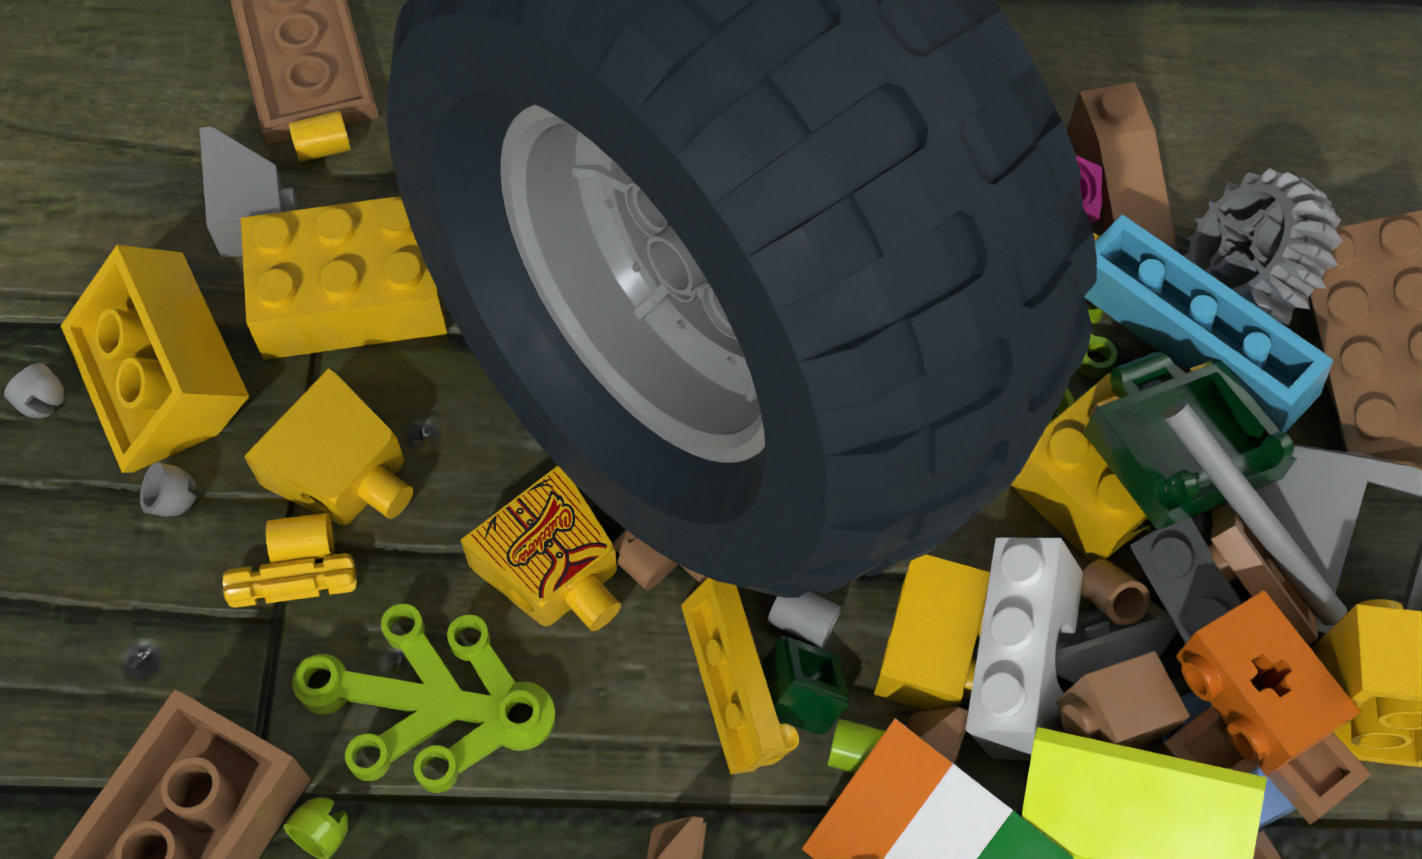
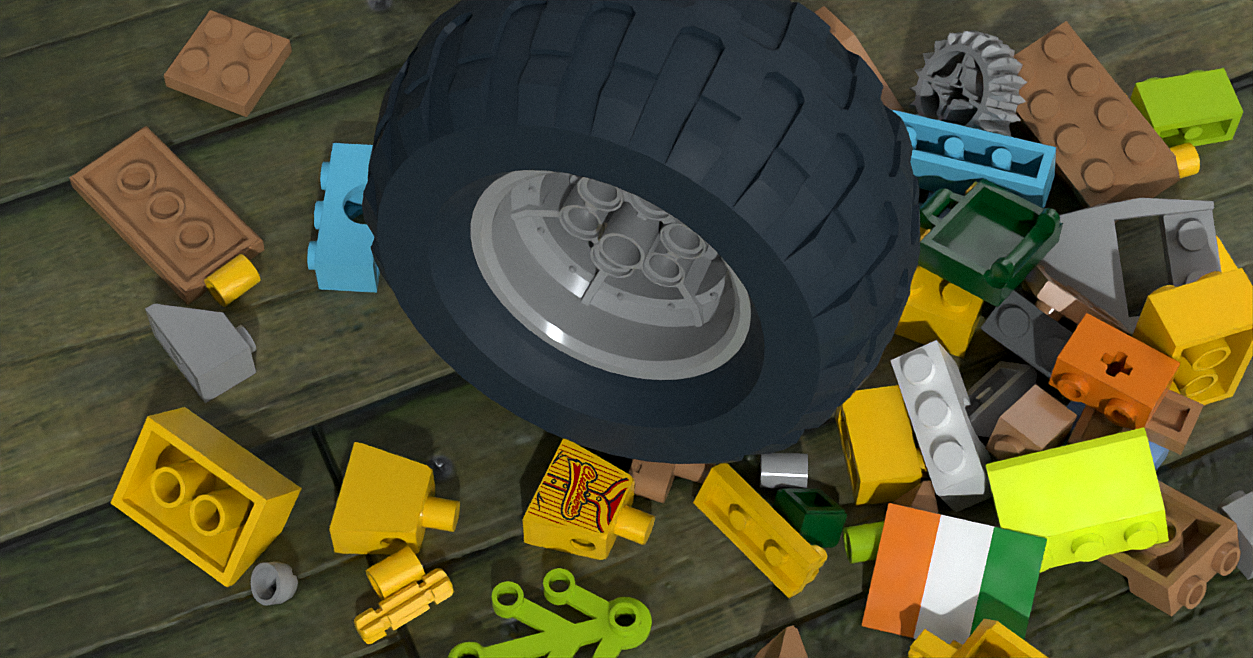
camera: 25 degrees left, 5 degrees down
light grey hinge [4,363,64,419] -> none
yellow brick [240,196,447,360] -> none
medium nougat hinge [1081,559,1150,625] -> none
light grey bar [1162,400,1347,626] -> none

